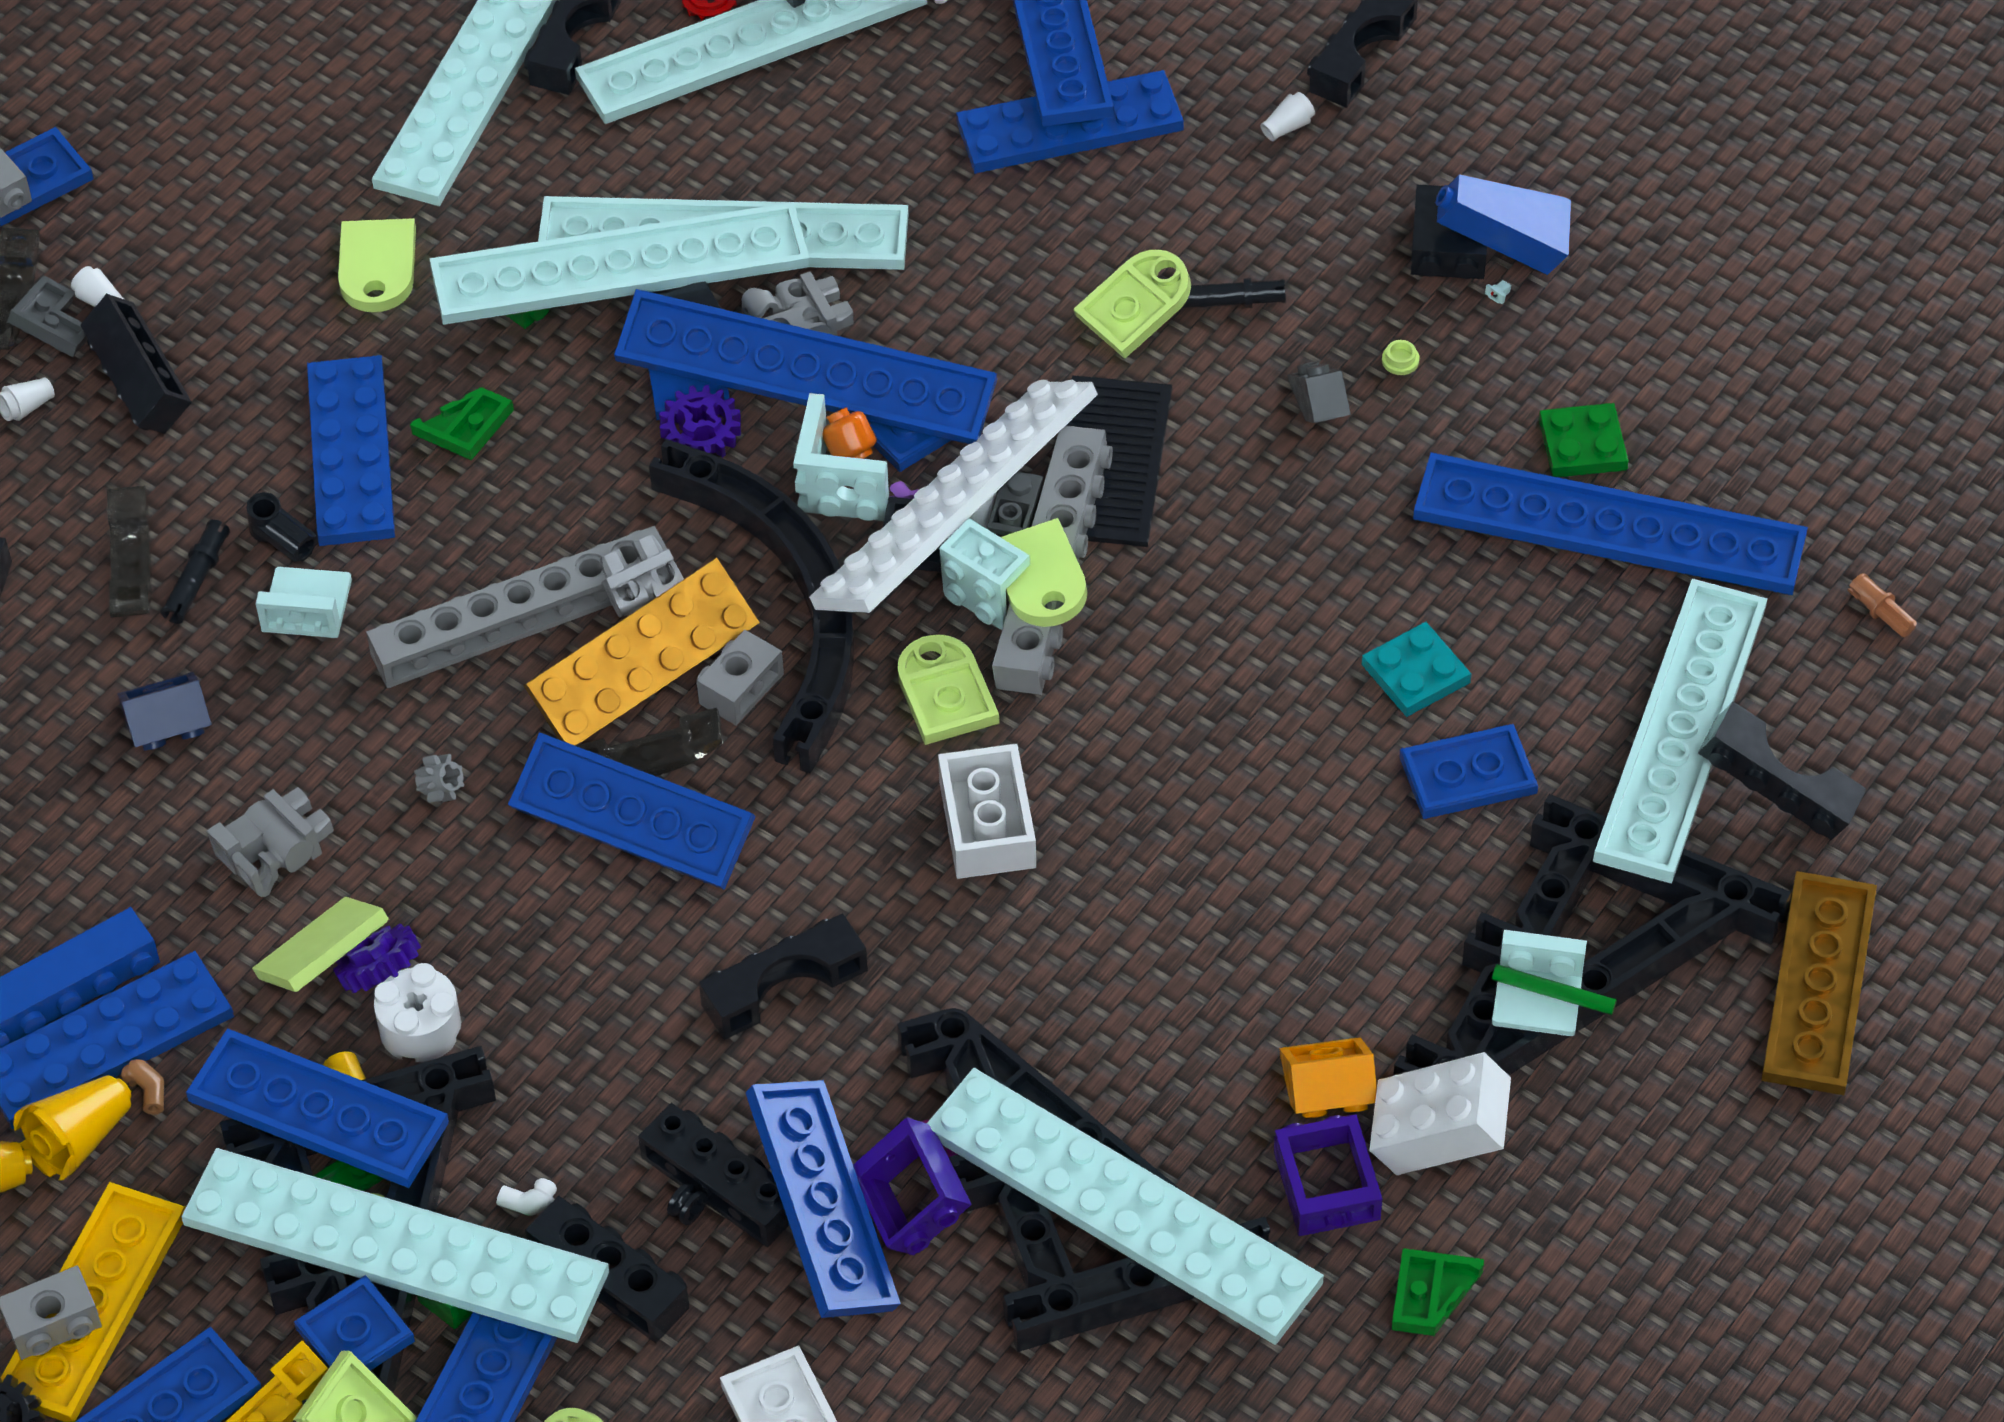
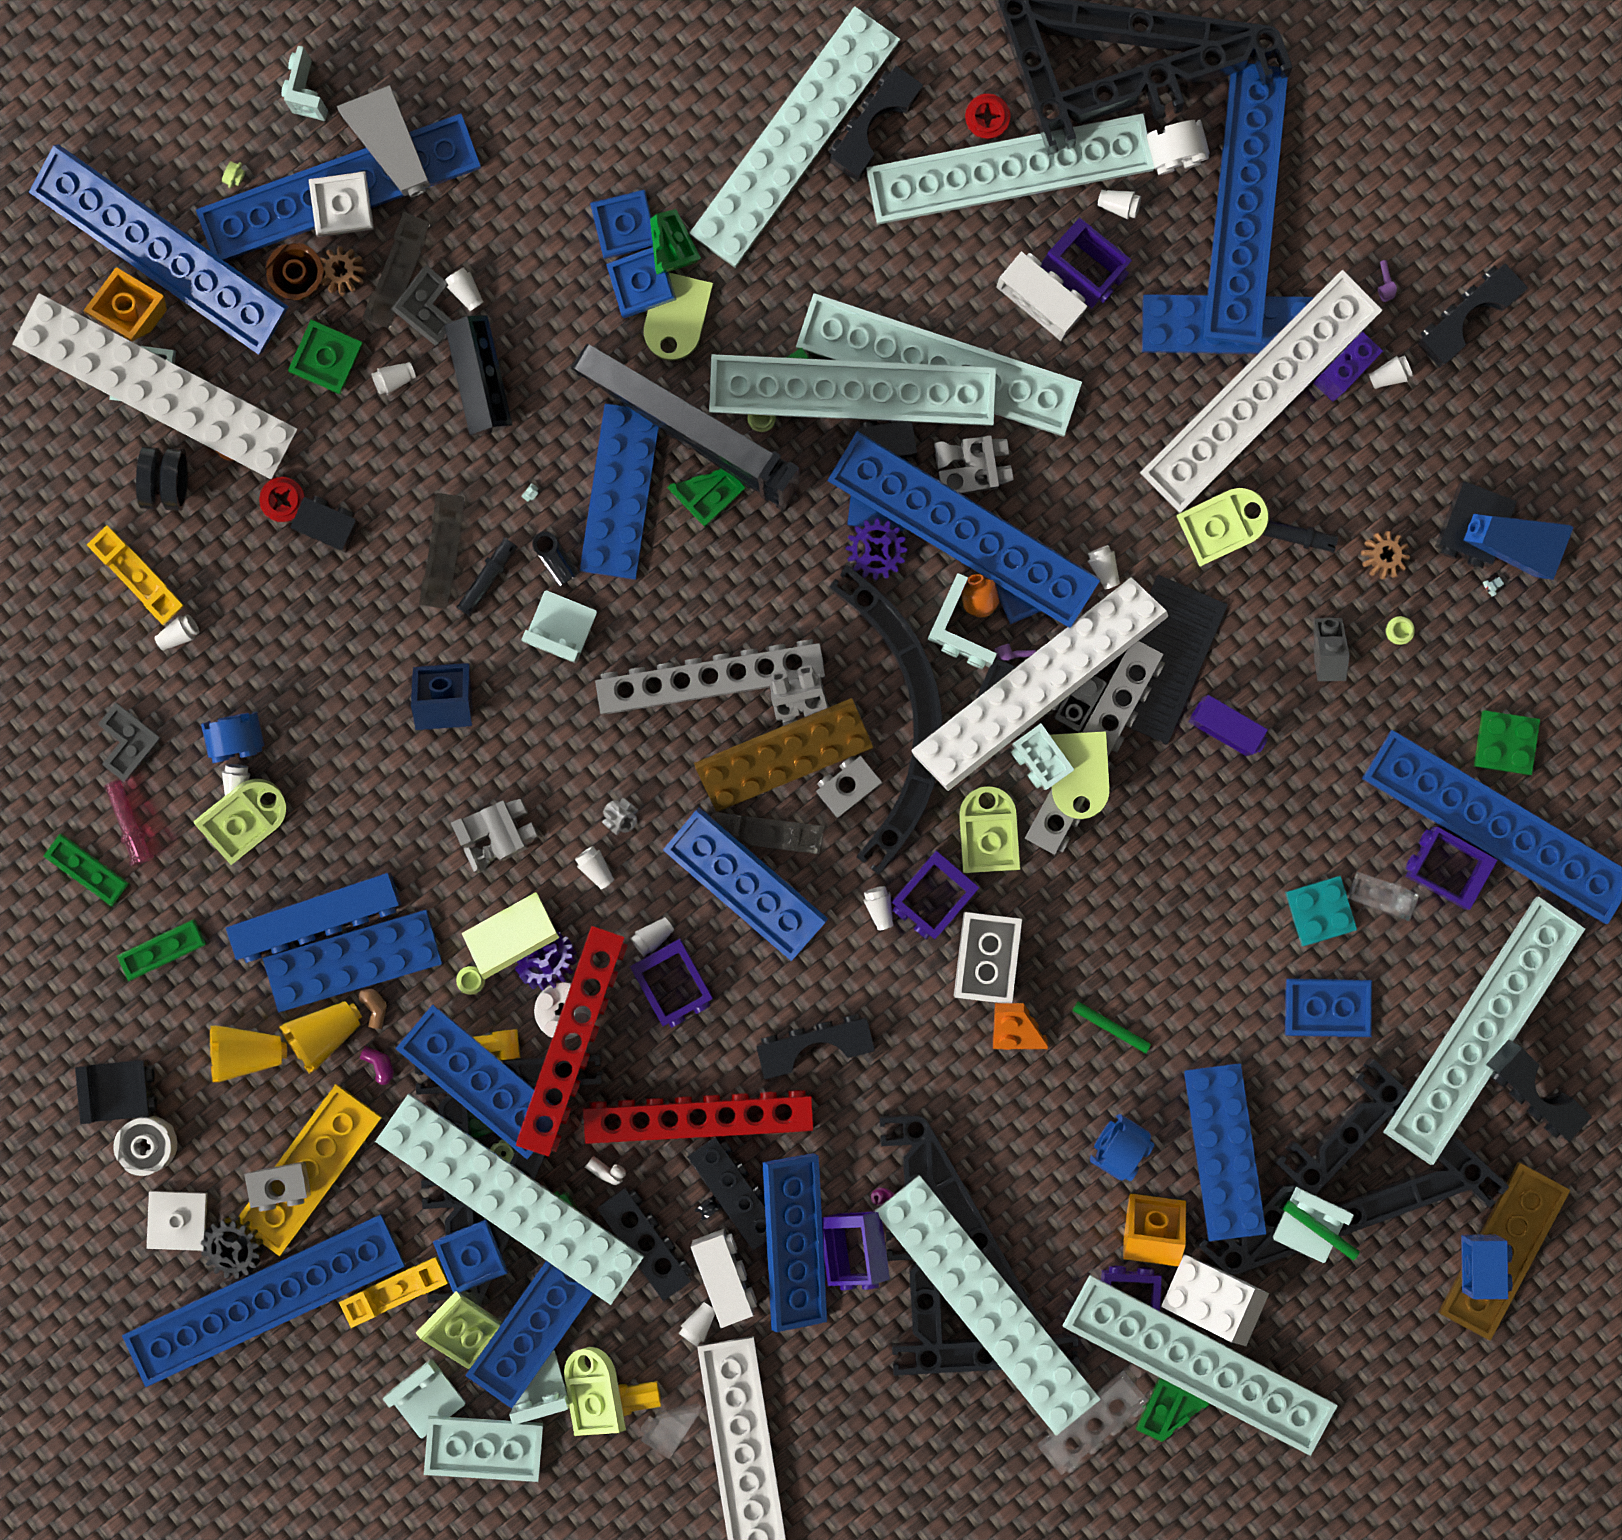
camera: 10 degrees right, 35 degrees up
none -> magenta arm [360,1046,394,1085]
none -> yellowish green plate [456,966,485,995]
none -> red brick [516,926,628,1157]
none -> light aqua piece [521,483,539,501]
none -> black piece [570,344,799,512]
none -> white cone [575,846,614,889]
none -> red brick [583,1090,813,1144]
none -> blue tile [590,190,653,259]
none -> blue tile [606,247,677,319]
none -> dark purple window [630,938,713,1028]
none -> white cone [631,917,674,956]
none -> green wing [650,209,701,275]
none -> white cone [679,1302,715,1346]
none -> white brick [691,1229,757,1328]
none -> yellowish green plate [748,414,776,432]
none -> white cone [863,886,894,930]
none -> dark purple window [891,851,979,940]
none -> orange wing [993,1003,1048,1050]
none -> white brick [996,251,1087,341]
none -> clear brick [1038,1370,1149,1475]
none -> dark purple window [1040,217,1132,309]
none -> light aqua plate [1063,1275,1337,1456]
none -> green bar [1072,1001,1151,1054]
none -> white cone [1088,545,1120,589]
none -> blue brick [1090,1114,1154,1181]
none -> white cone [1098,190,1141,219]
none -> white plate [1140,270,1382,513]
none -> blue plate [1184,1063,1266,1242]
none -> dark purple window [1188,695,1268,756]
none -> dark purple window [1313,331,1383,402]
none -> clear slope [1347,872,1419,921]
none -> medium nougat gear [1361,531,1410,580]
none -> medium lavender hand [1378,260,1397,302]
none -> dark purple window [1405,827,1497,910]
none -> blue brick [1461,1234,1513,1299]

